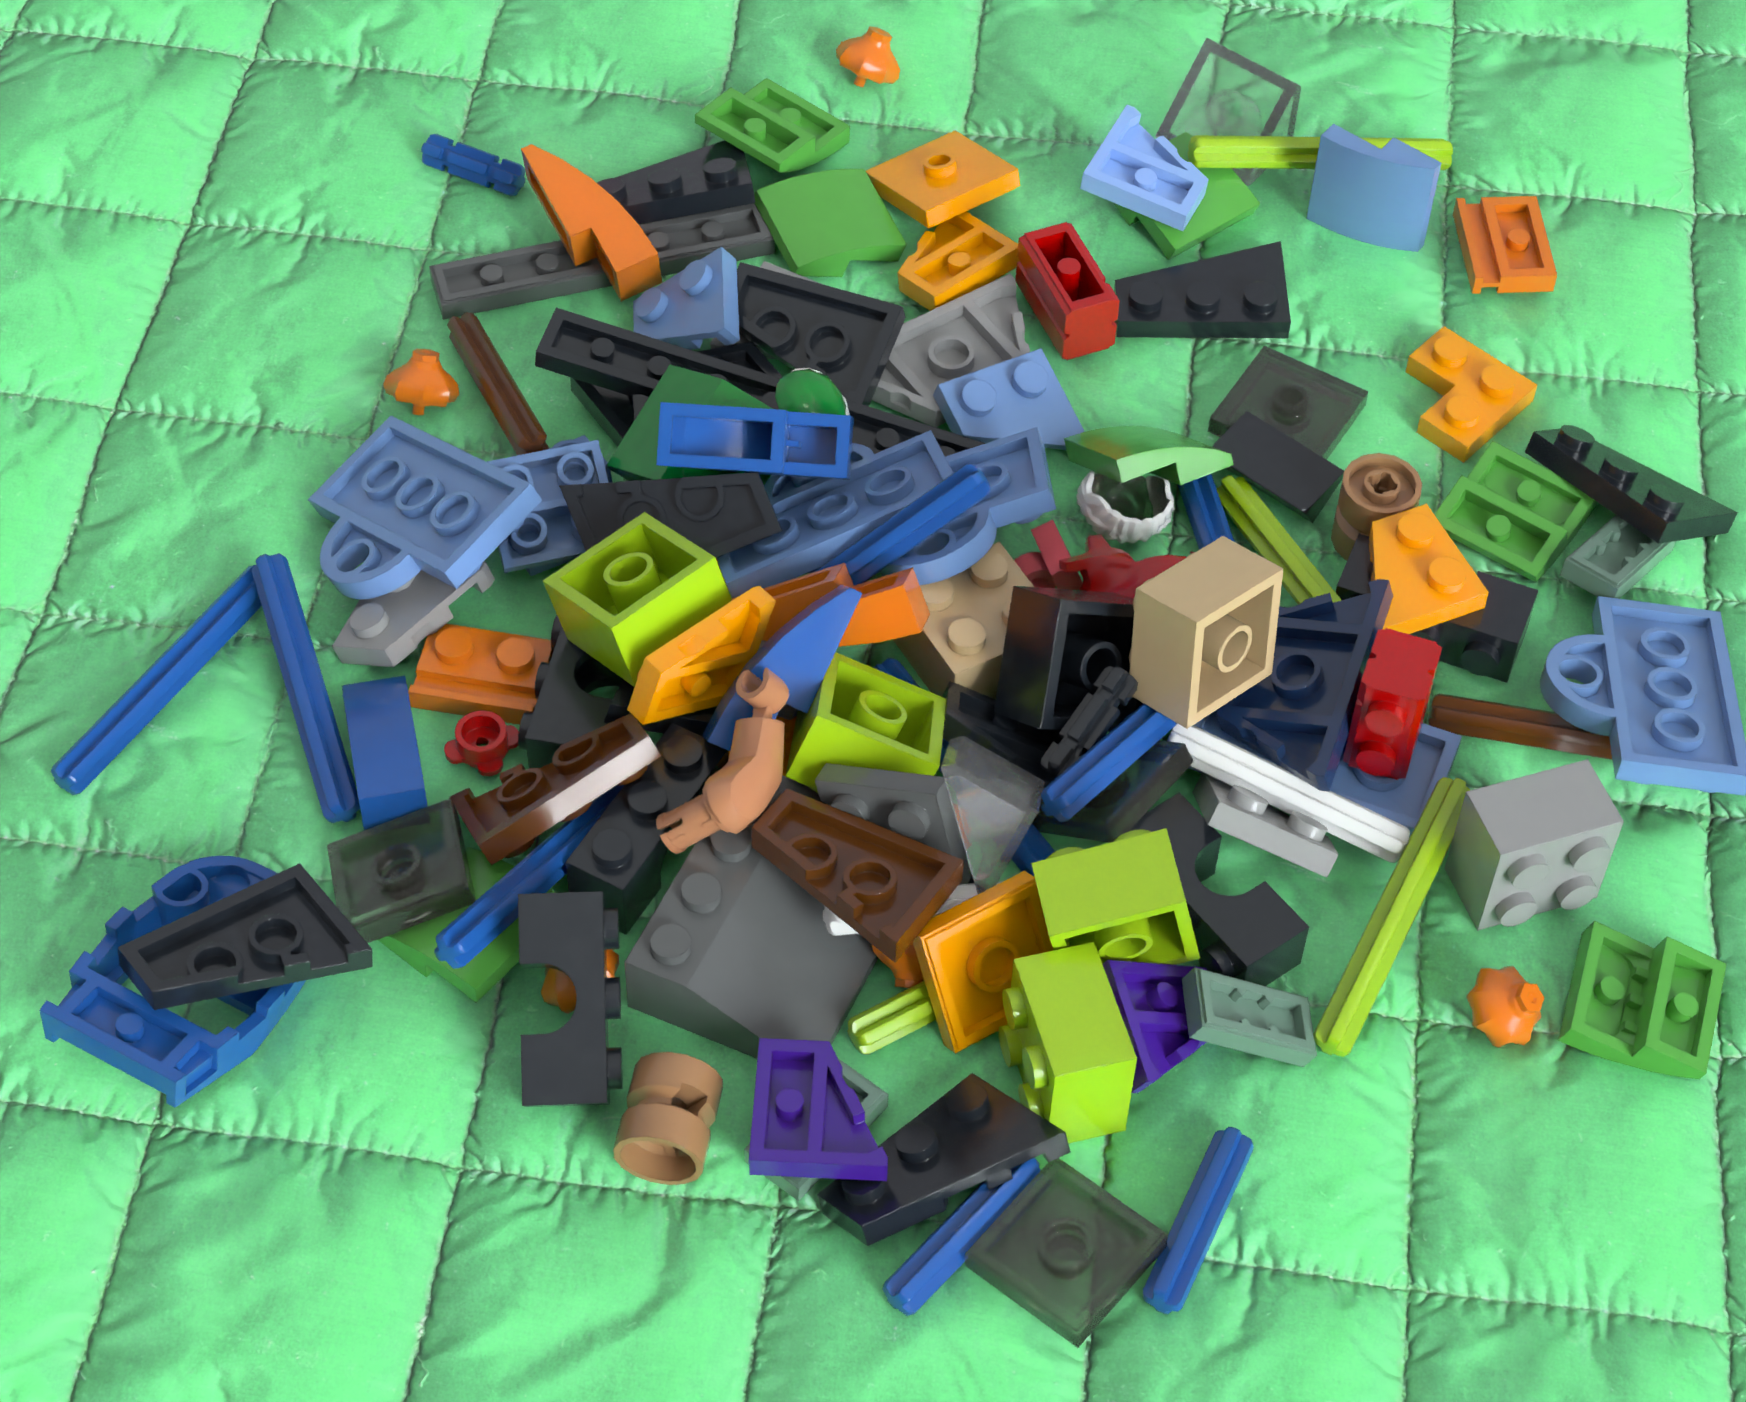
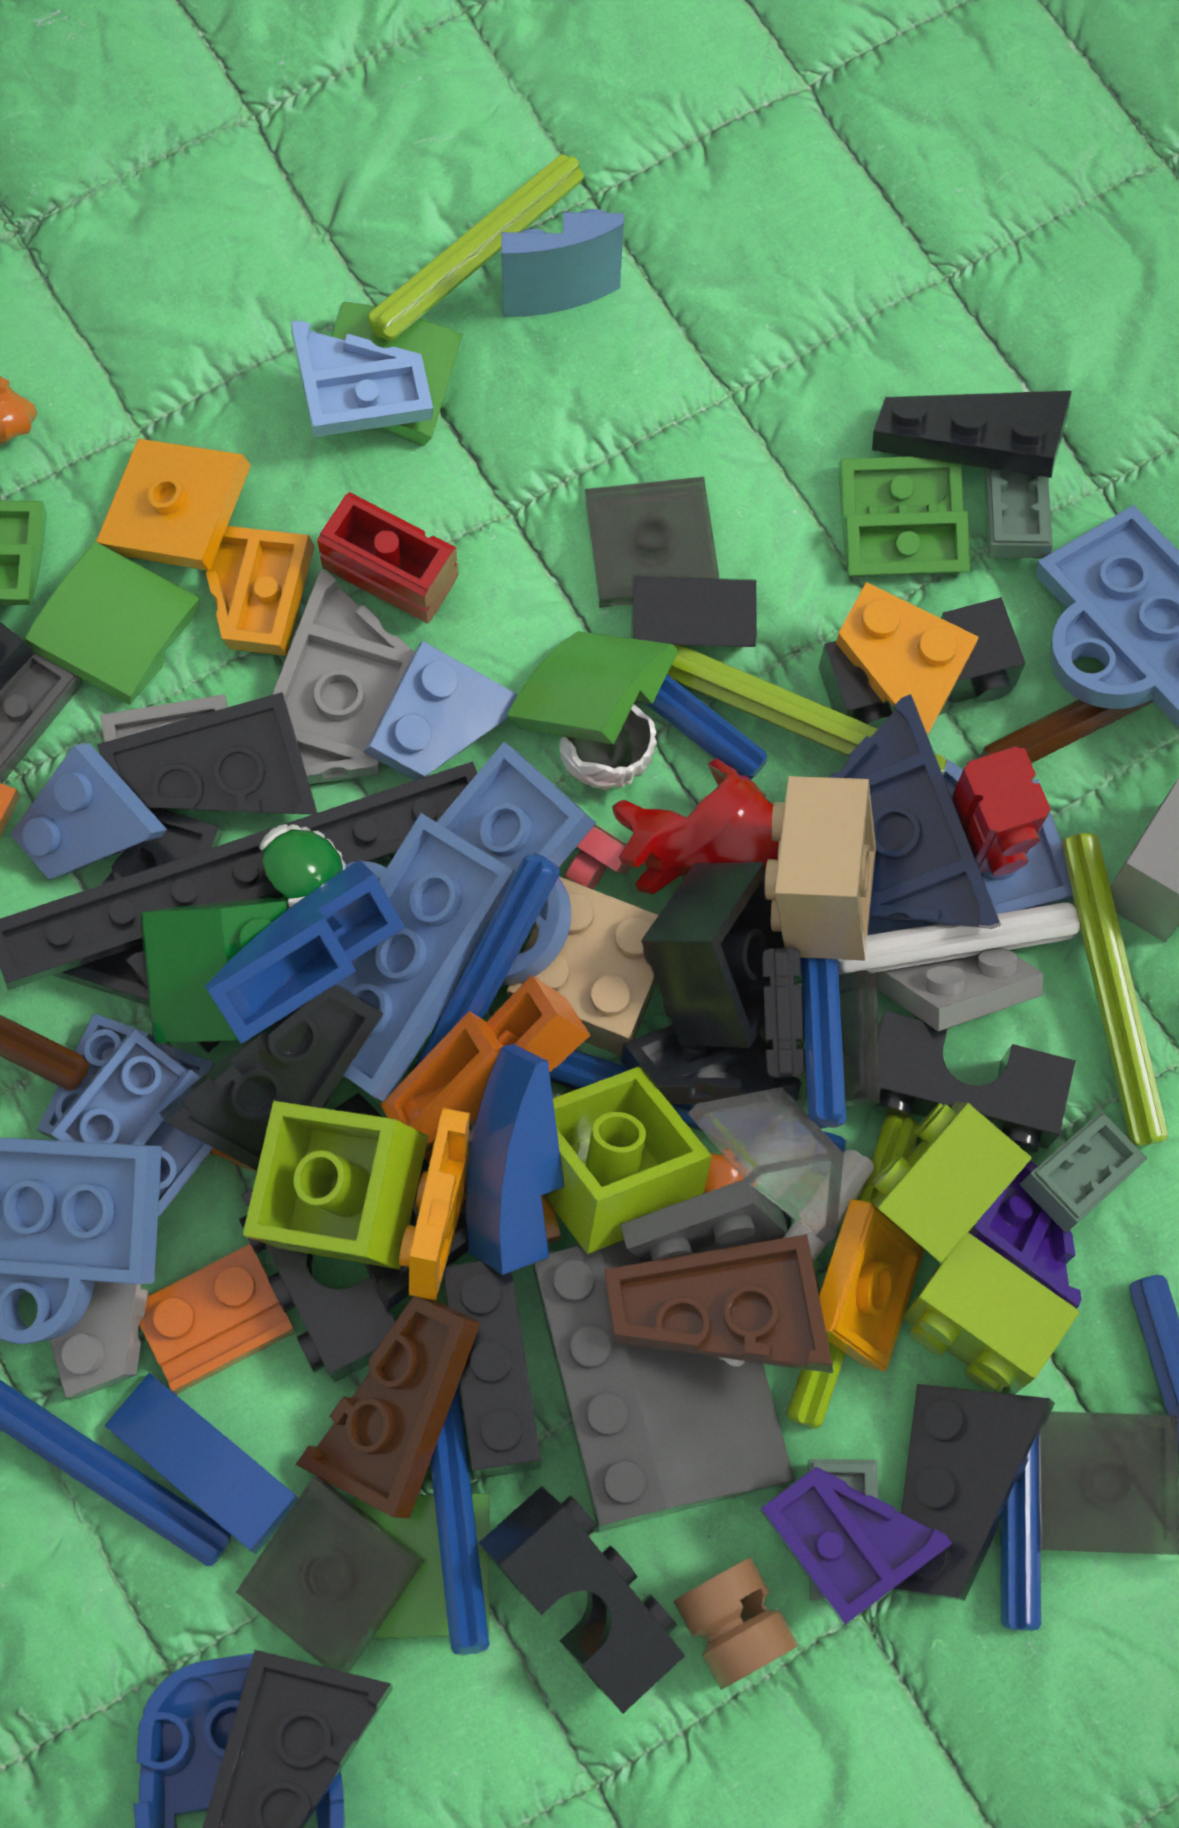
camera: 40 degrees left, 20 degrees up
red plate [444,710,519,776] -> none
nougat arm [656,668,789,854] -> none
black wing [1114,241,1291,338] -> none
clear slope [1155,38,1302,186] -> none
medium nougat wheel [1331,453,1422,561] -> none
light orange plate [1405,326,1537,463] -> none
orange plate [1453,196,1557,294] -> none

